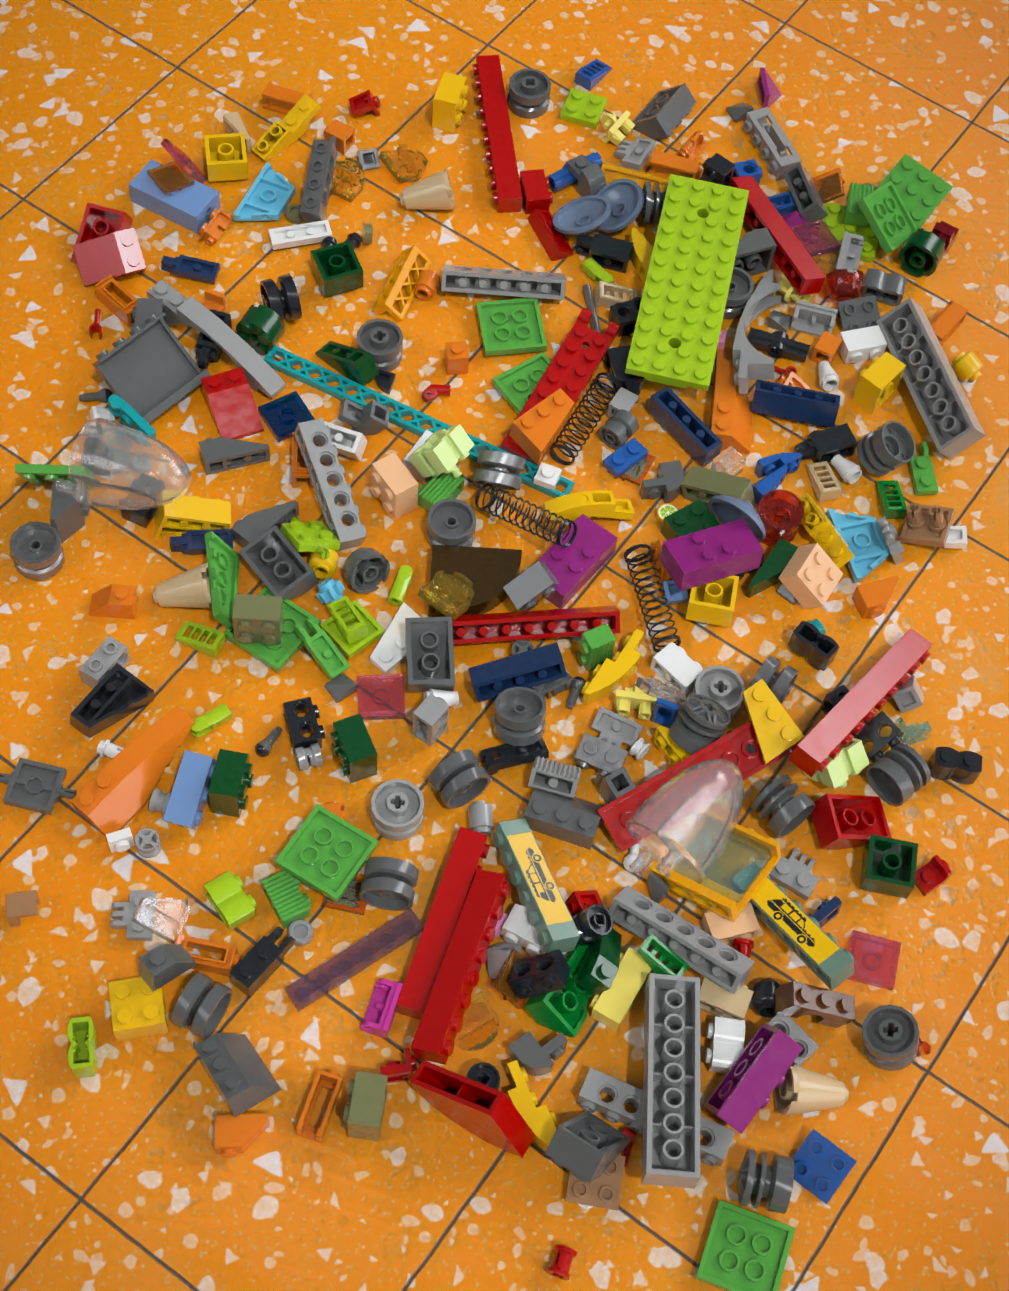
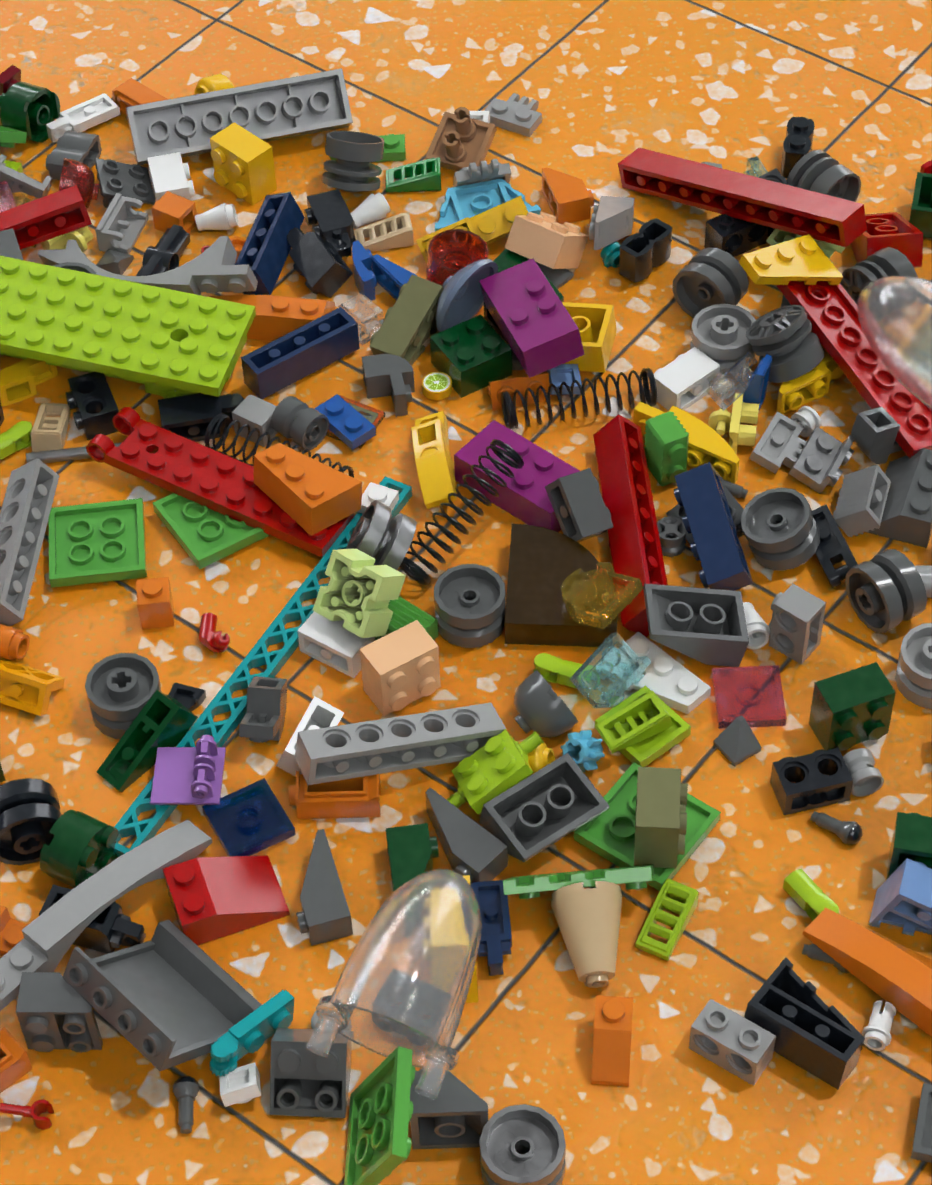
camera: 80 degrees left, 10 degrees down
bright green hinge [294,617,350,681] -> none
none -> white hinge [46,93,121,142]
none -> medium lavender hinge [150,735,226,805]
none -> black hinge [287,227,353,298]
none -> dark green slope [386,823,439,937]
none -> light grey hinge [484,93,542,137]
none -> clear light blue bracket [570,632,651,708]
none -> light grey slope [589,196,635,250]

